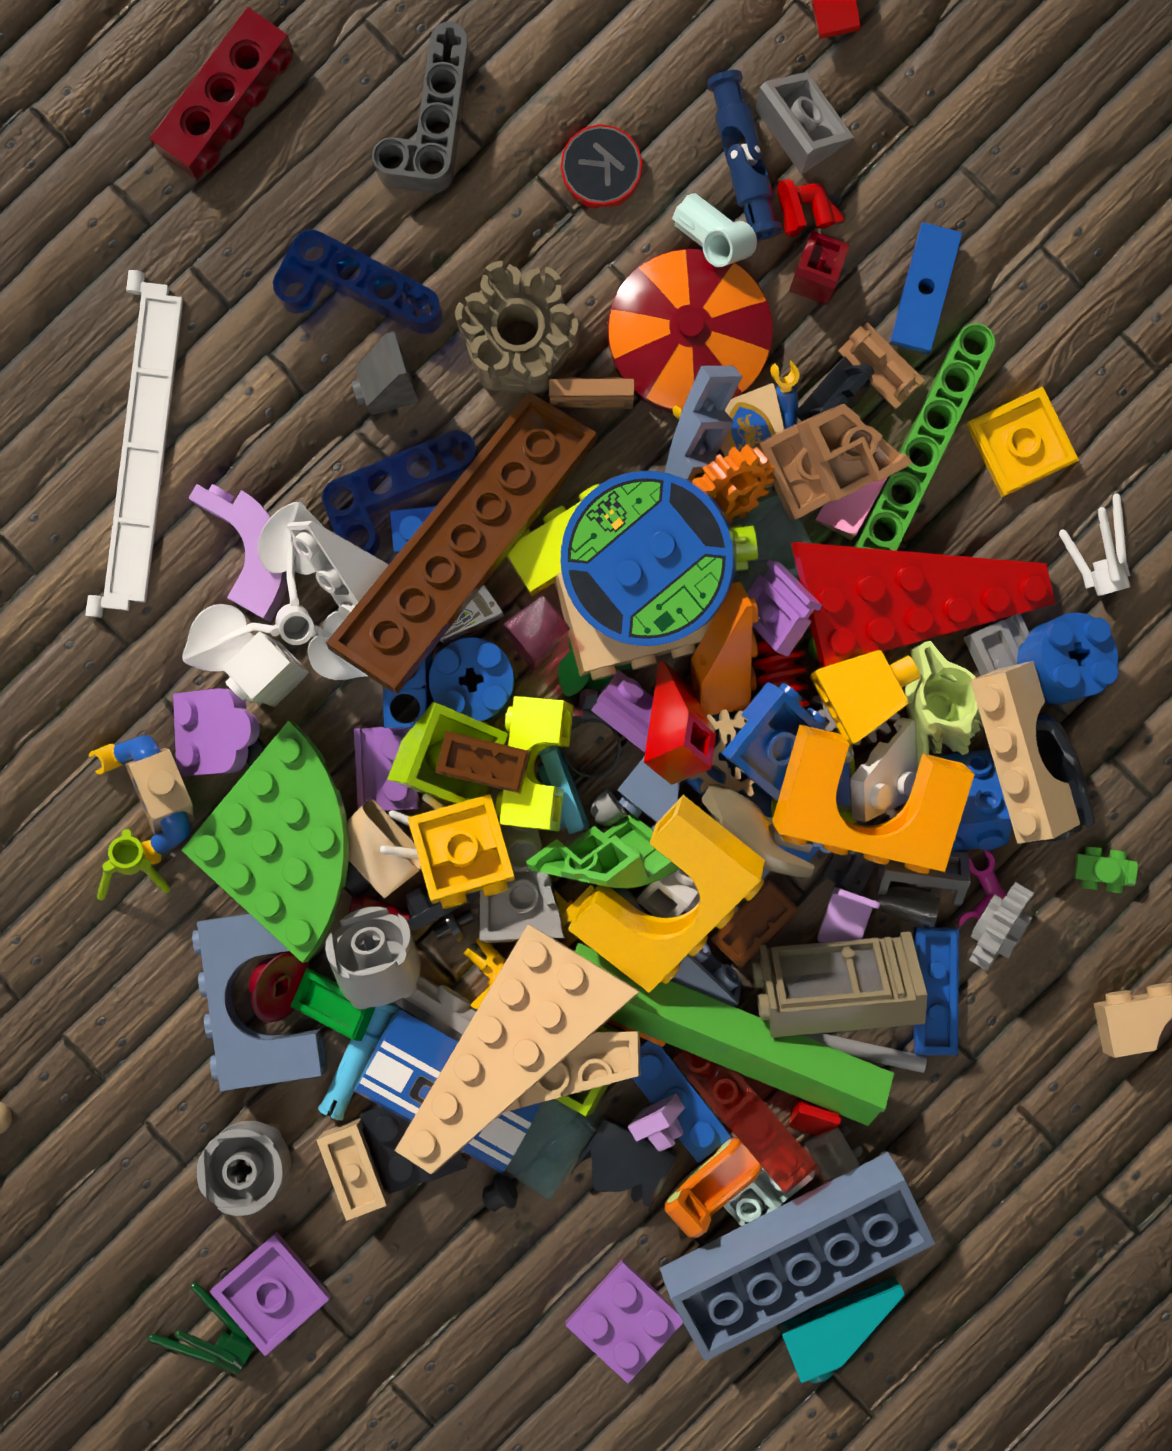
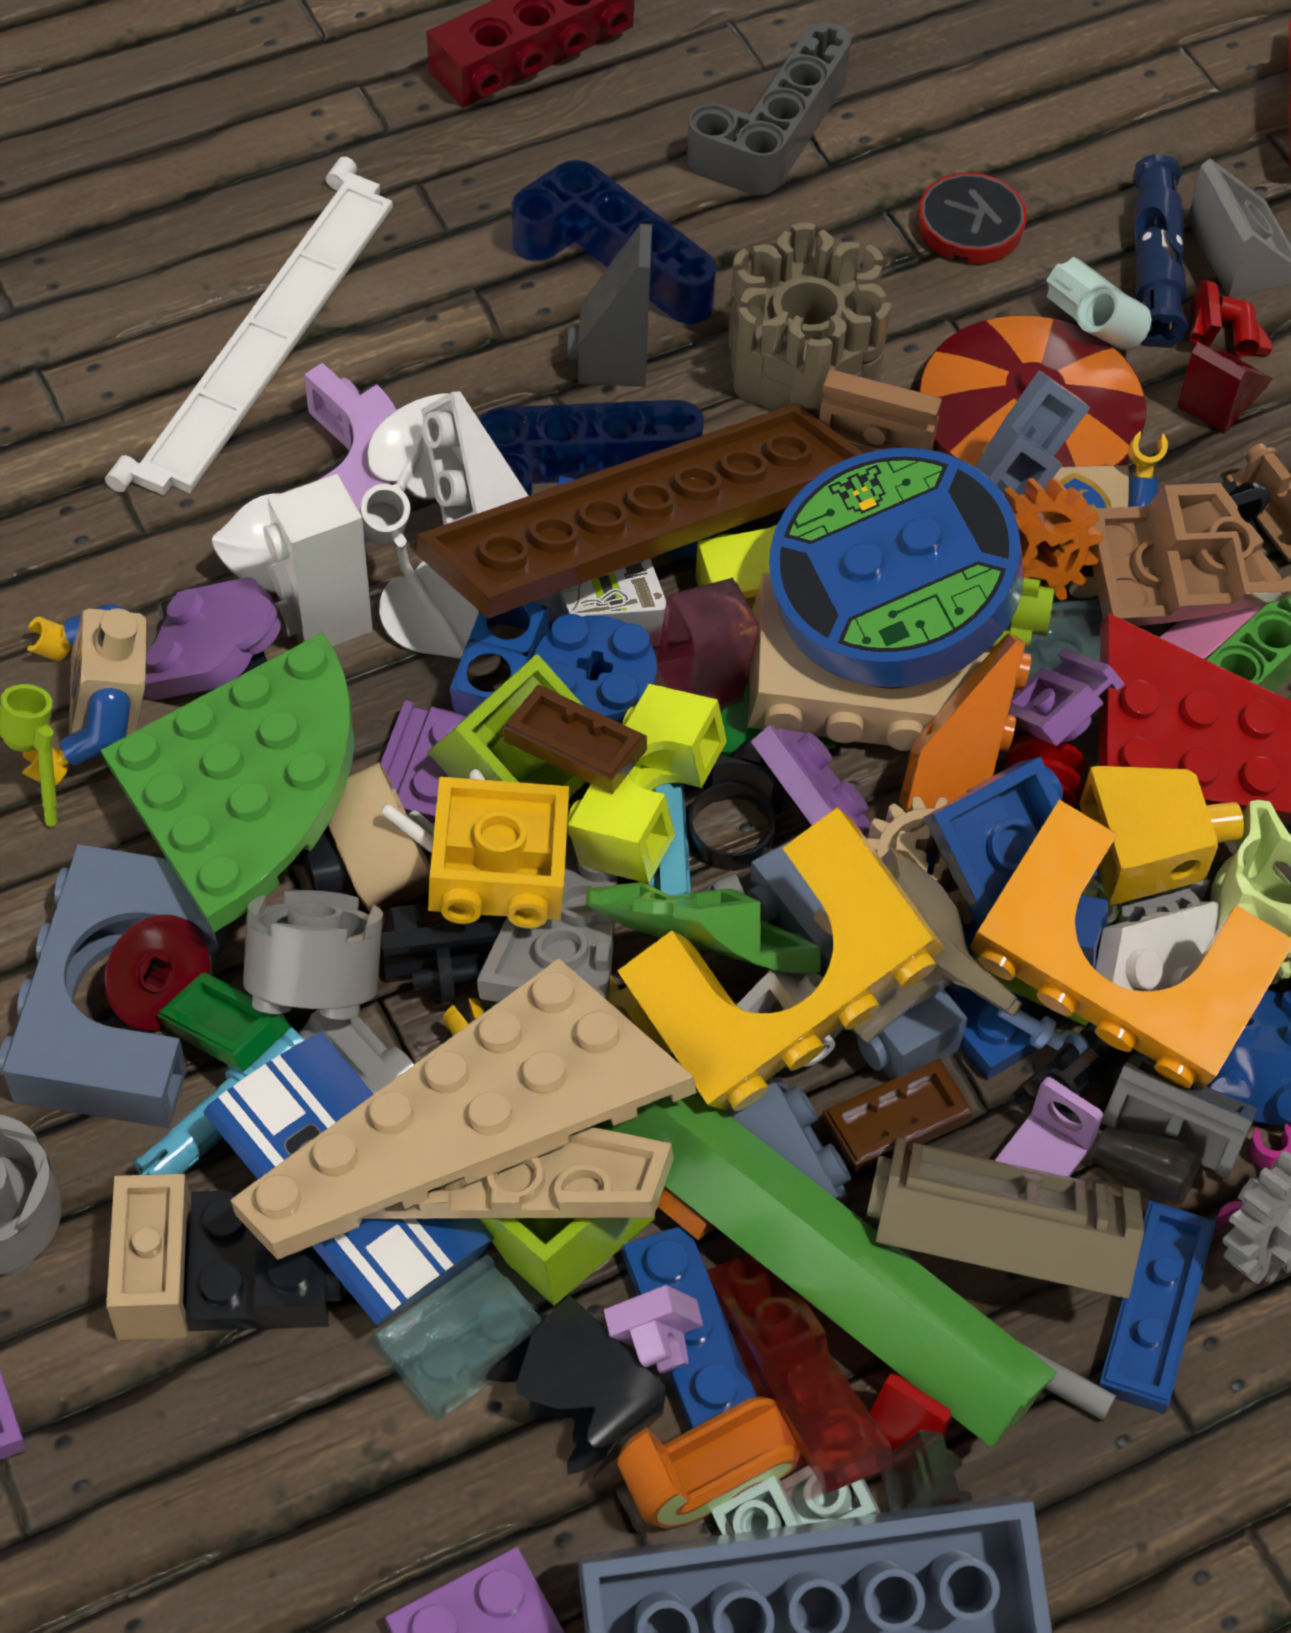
camera: 10 degrees right, 30 degrees down
black piece [482,1173,518,1212] -> none
red slope [644,661,716,785] -> none

